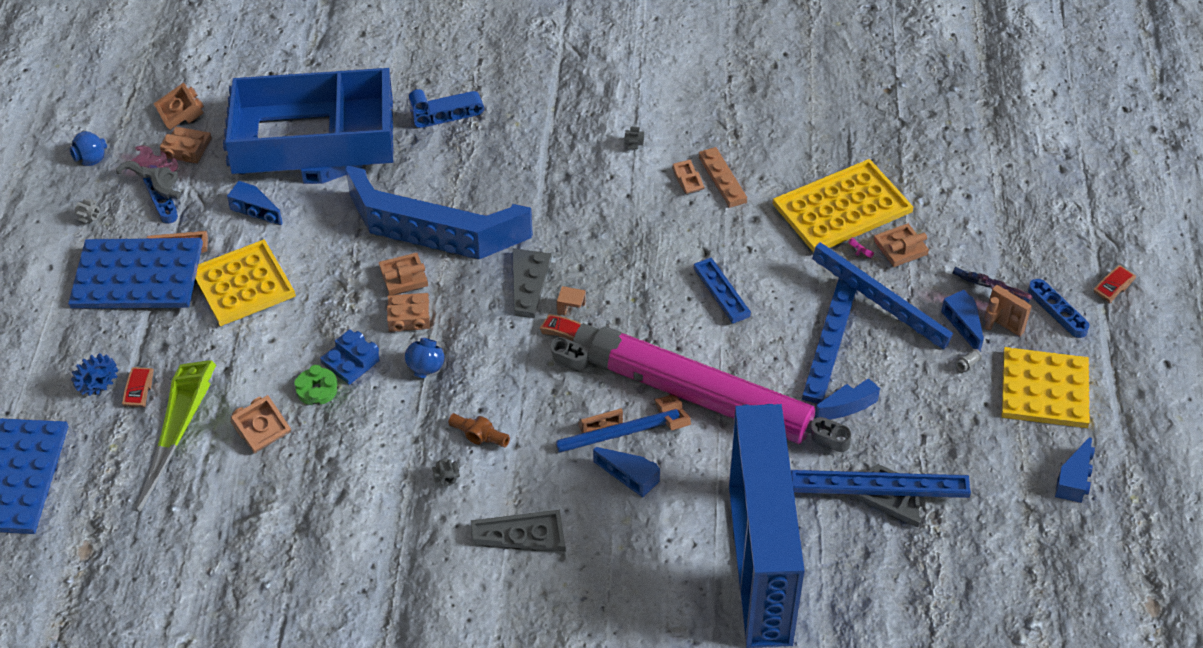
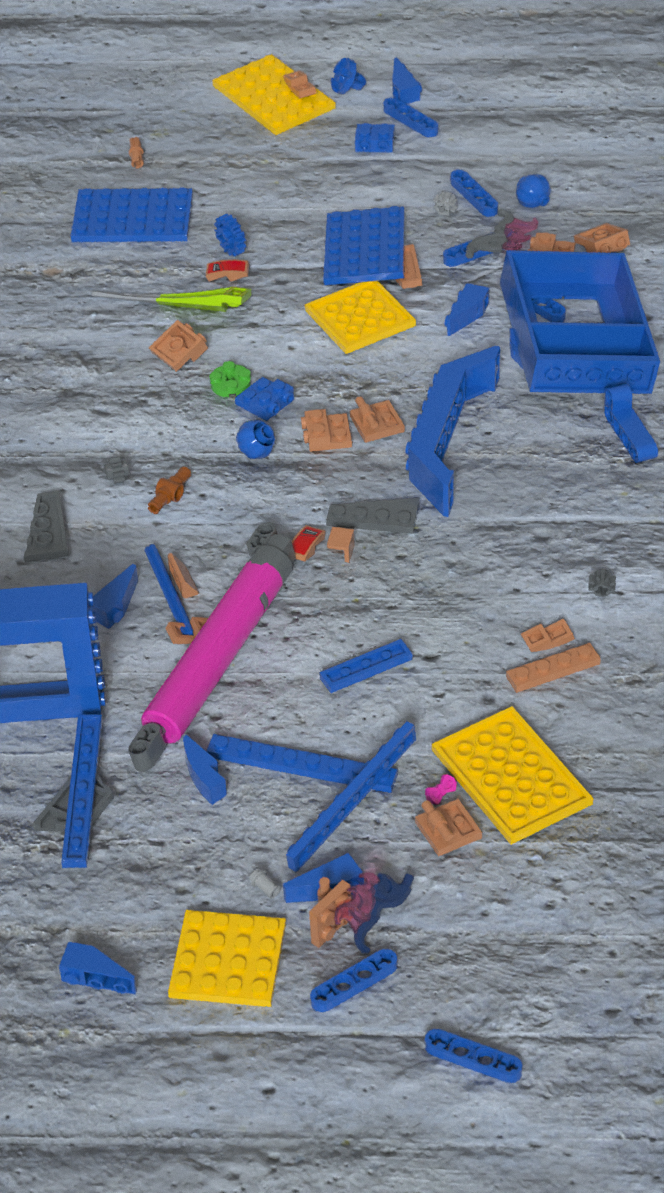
camera: 90 degrees right, 5 degrees down
slope [1094,265,1136,303] -> none
none -> blue beam [425,1029,523,1083]
none -> blue beam [450,170,498,217]

